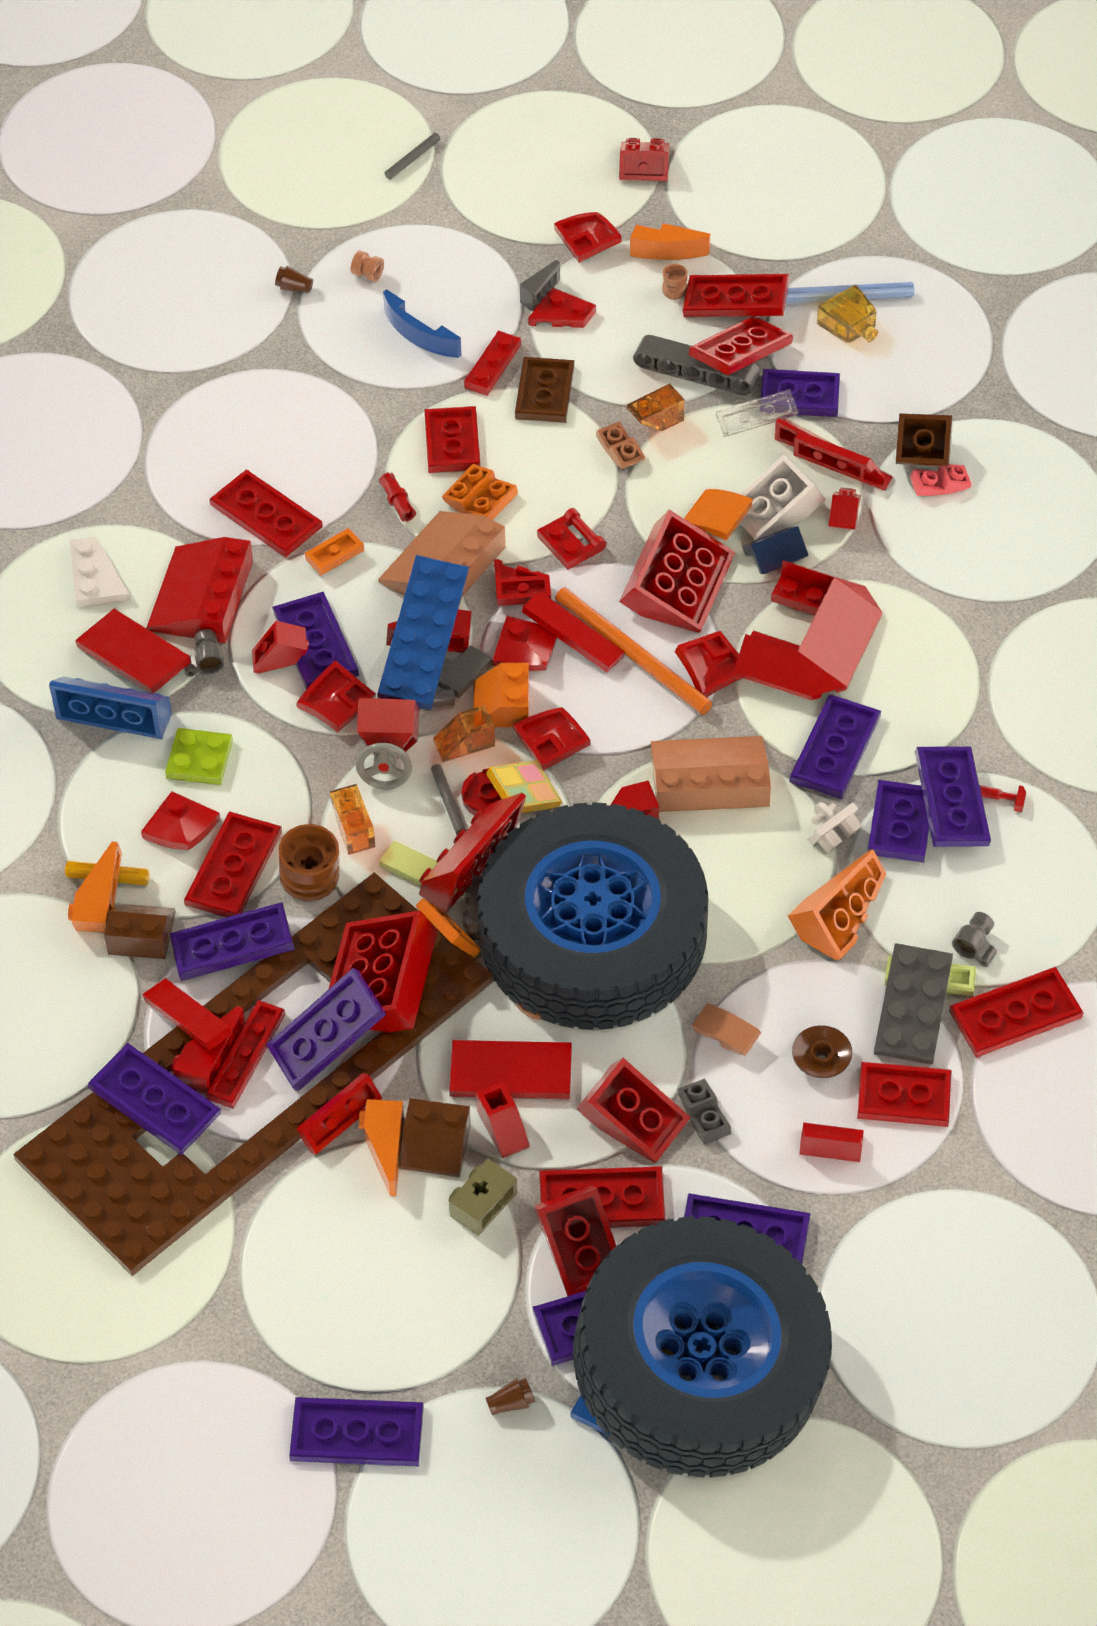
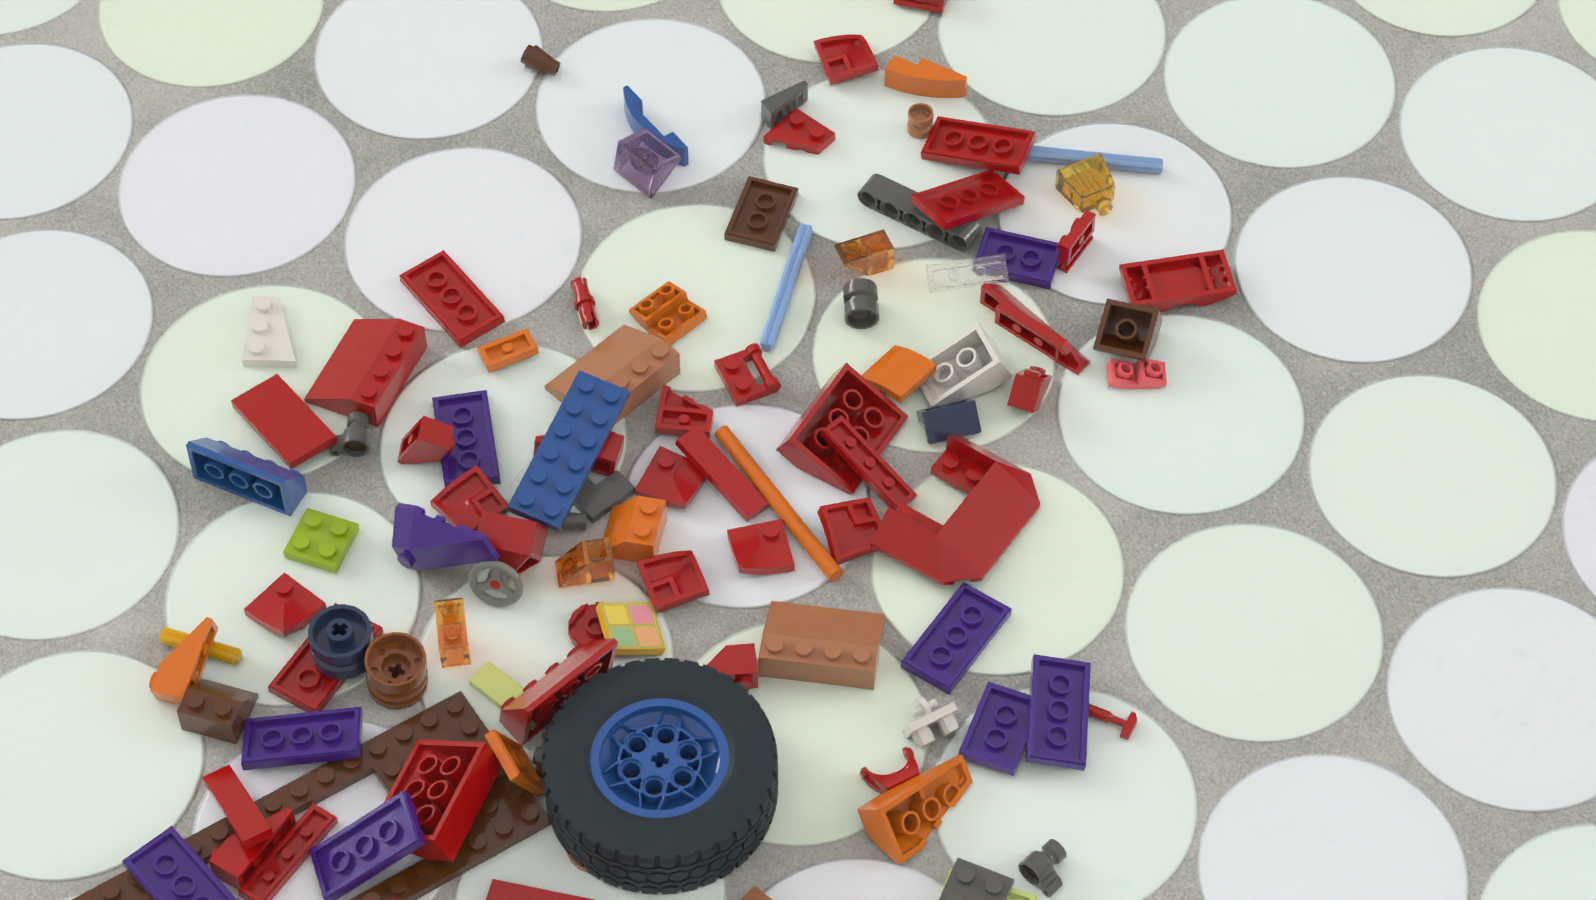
camera: 10 degrees right, 0 degrees up
nougat wheel [350,250,384,282] -> none
red tile [424,406,480,473] -> none
dark grey bar [431,764,467,835] -> none
red plate [464,330,521,396] -> none
nougat slope [596,421,646,469] -> none
none -> dark blue wheel [308,604,374,680]
none -> dark purple wedge [392,503,500,570]
none -> clear purple slope [613,128,683,199]
none -> red plate [727,519,795,575]
none -> light blue axle [759,223,813,352]
none -> red tile [820,415,917,510]
none -> dark grey wheel [843,278,879,329]
none -> red helmet [860,747,920,794]
none -> red plate [1057,210,1096,273]
none -> red slope [1119,249,1237,313]

